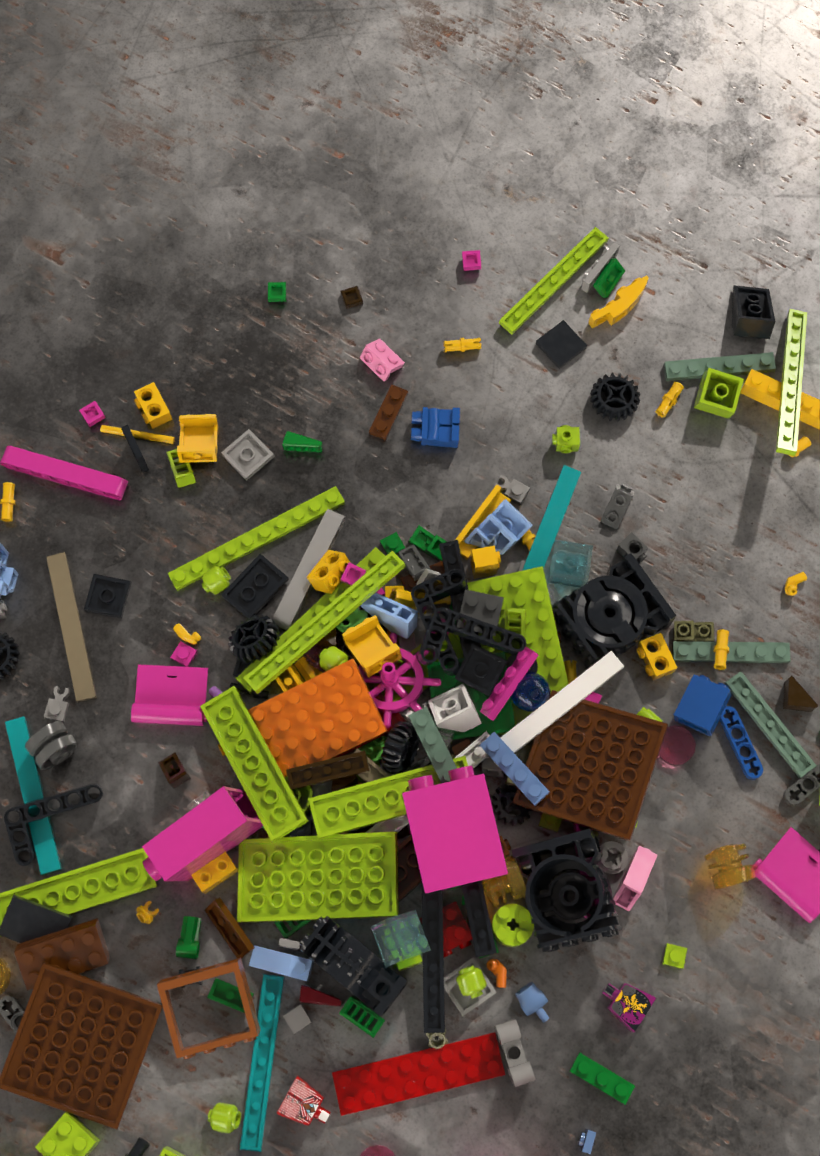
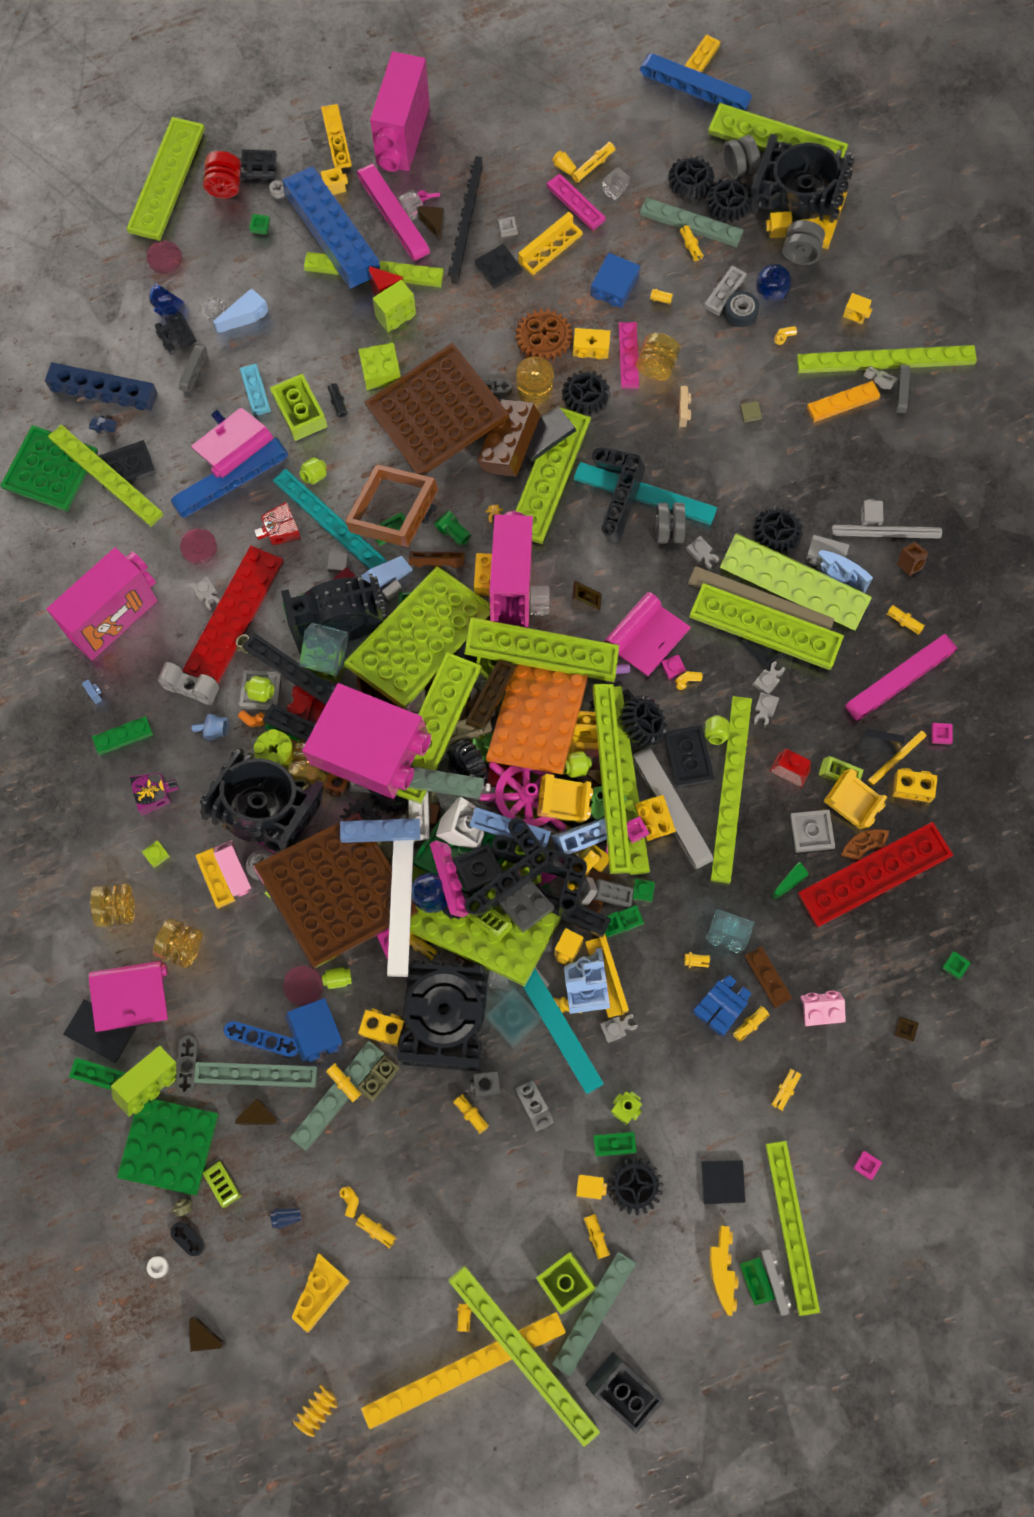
camera: 130 degrees right, 0 degrees up
none -> clear yellow wheel [91,883,135,928]
none -> light grey plate [191,576,219,611]
none -> yellow tile [195,848,236,909]
none -> yellow pin [355,1214,397,1249]
none -> yellow pin [453,1094,489,1134]
none -> medium blue plate [469,807,551,848]
none -> yellow brick [576,1175,607,1200]
none -> green plate [593,1132,637,1157]
none -> yellow pin [684,952,710,968]
none -> lime plate [689,583,844,670]
none -> clear light blue brick [705,909,755,953]
none -> lime plate [720,533,872,630]
none -> yellow pin [732,1006,770,1042]
none -> light grey plate [753,661,785,695]
none -> light grey plate [753,692,779,728]
none -> red torso [769,749,811,788]
none -> red plate [797,822,953,928]
none -> dark orange tile [840,829,889,861]

